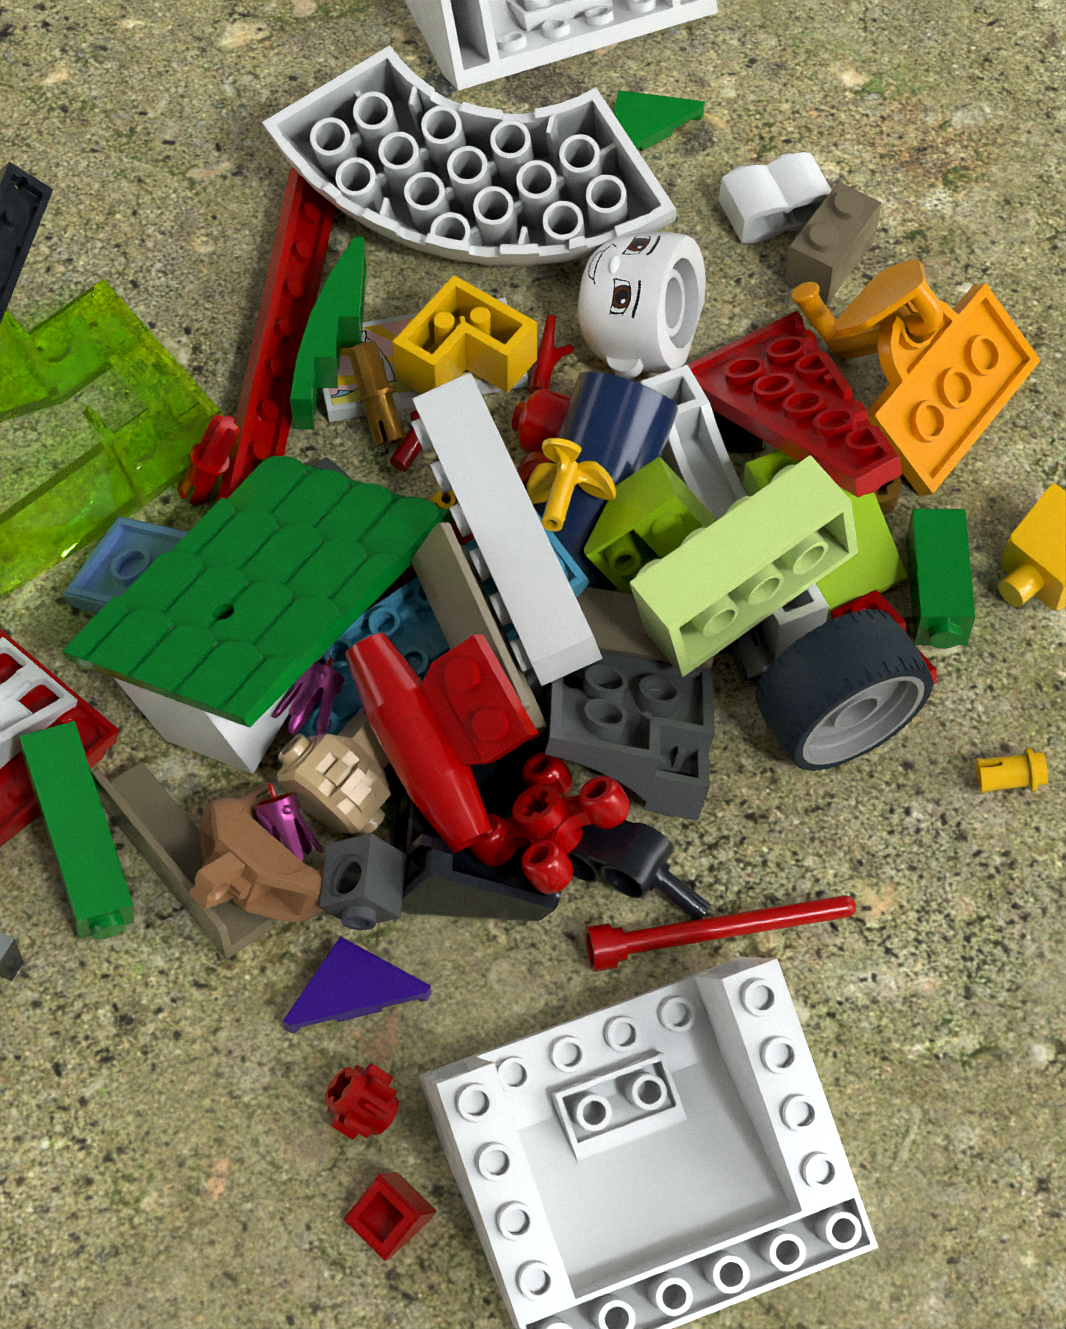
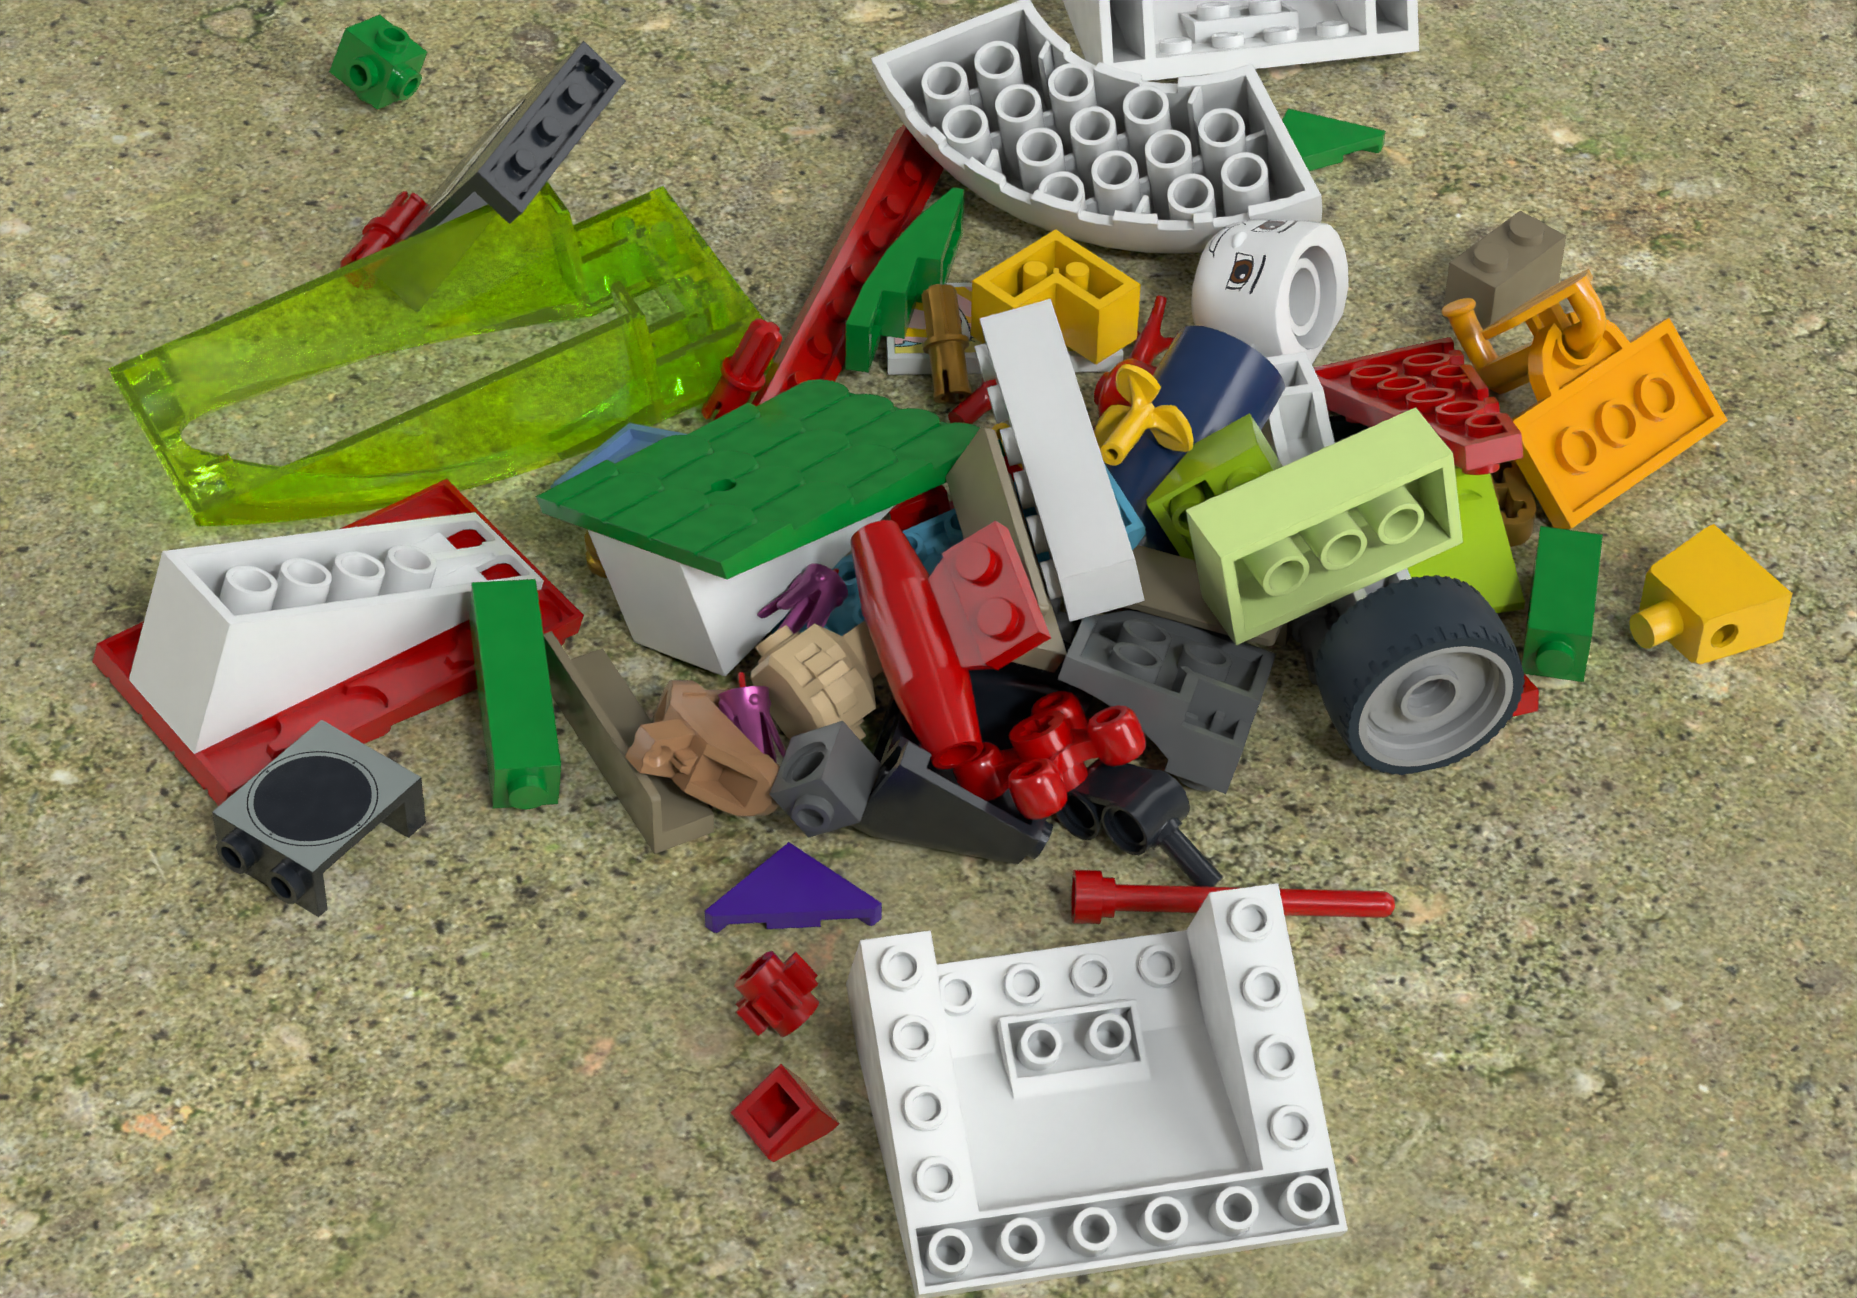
camera: 10 degrees right, 15 degrees down
white brick [719,152,832,244] -> none
yellow pin [975,748,1048,794] -> none

